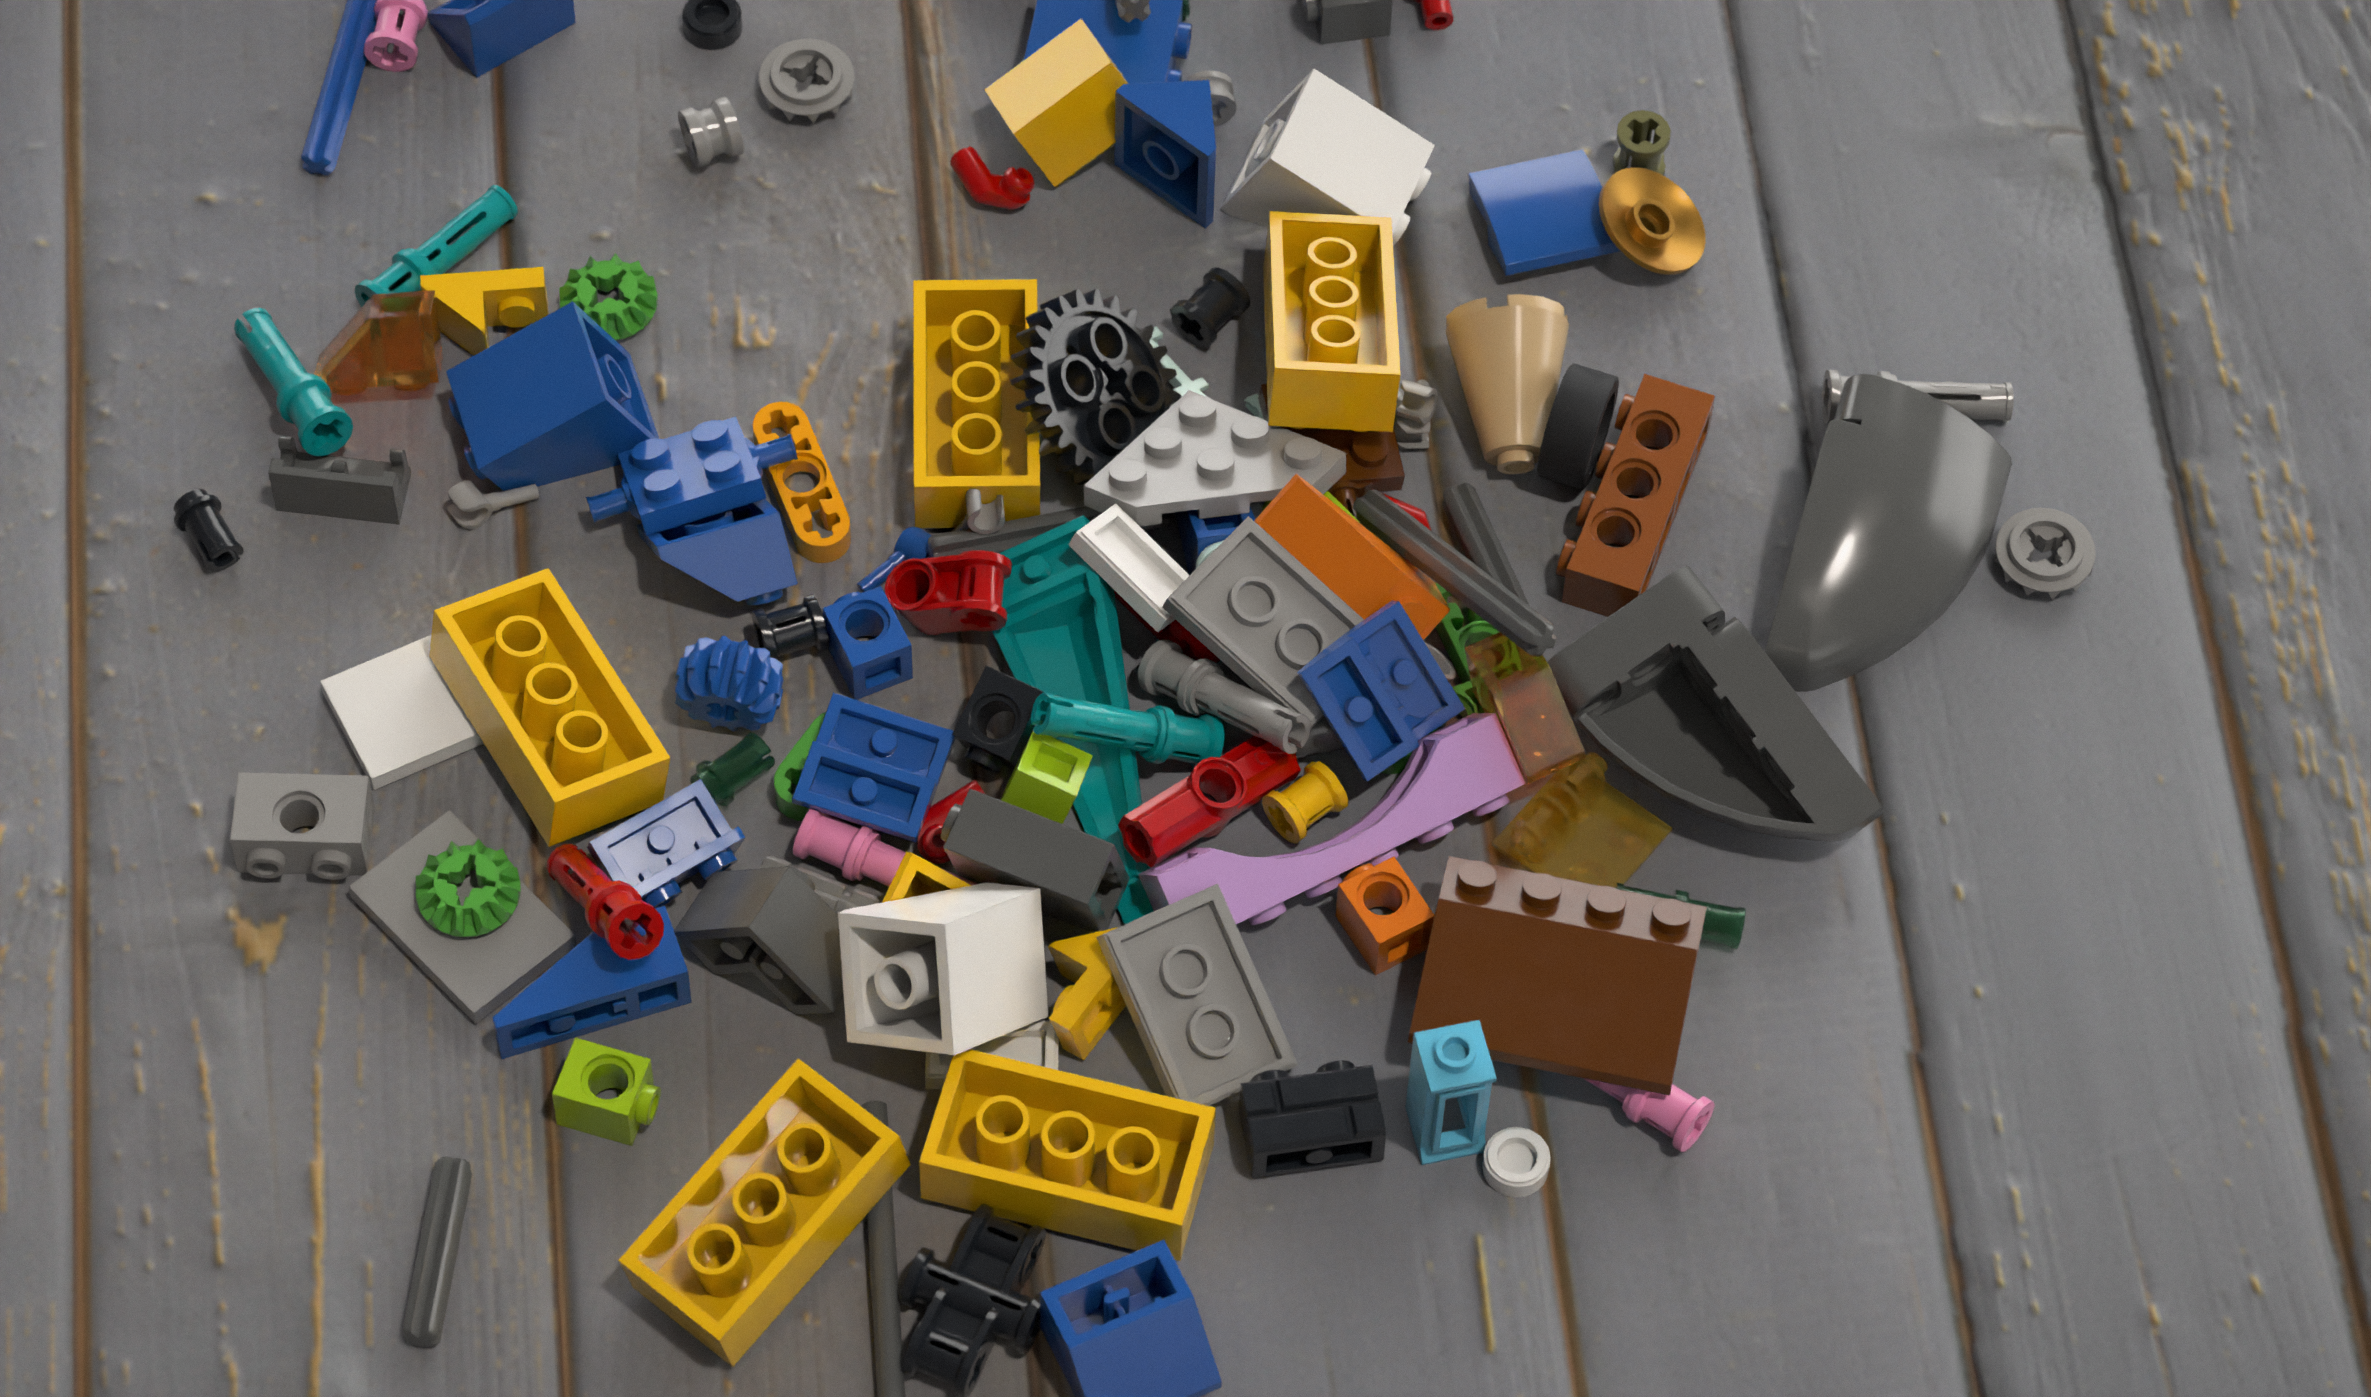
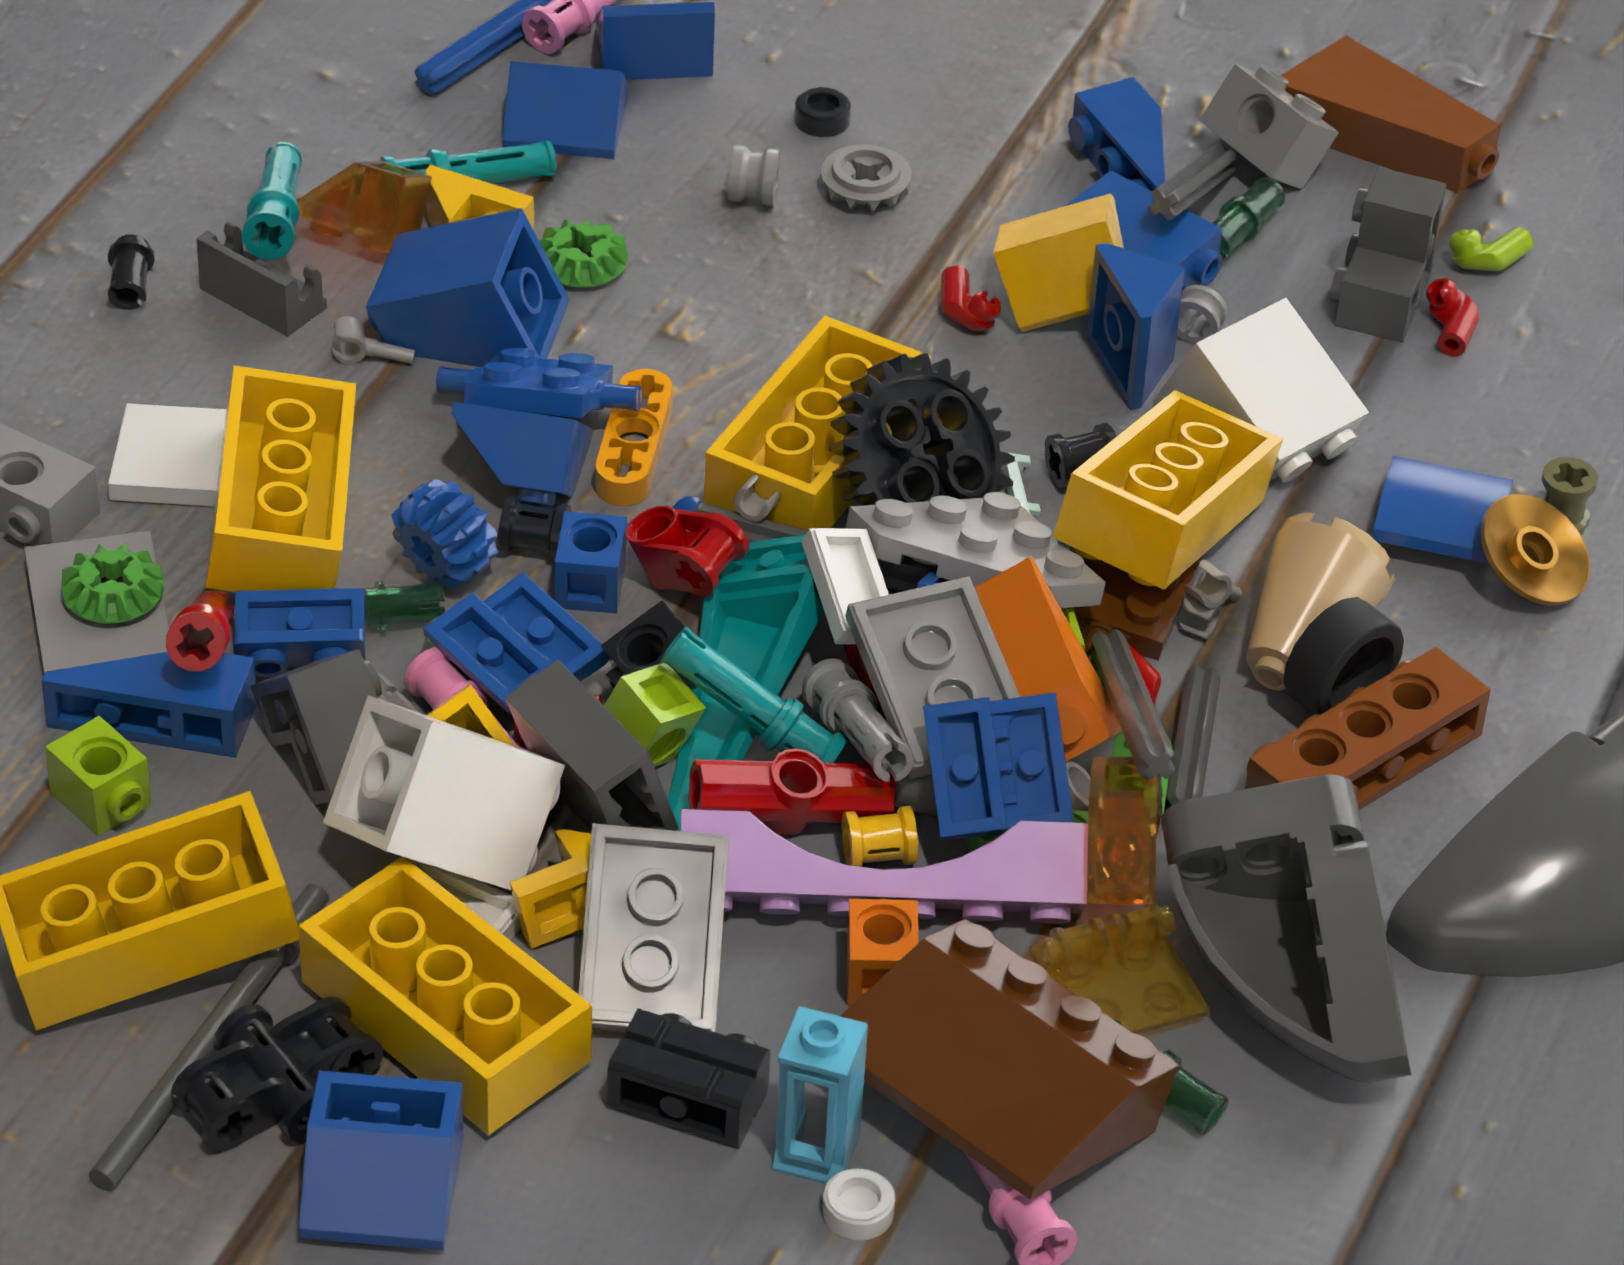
camera: 30 degrees right, 15 degrees down
none -> blue slope [503,61,629,159]

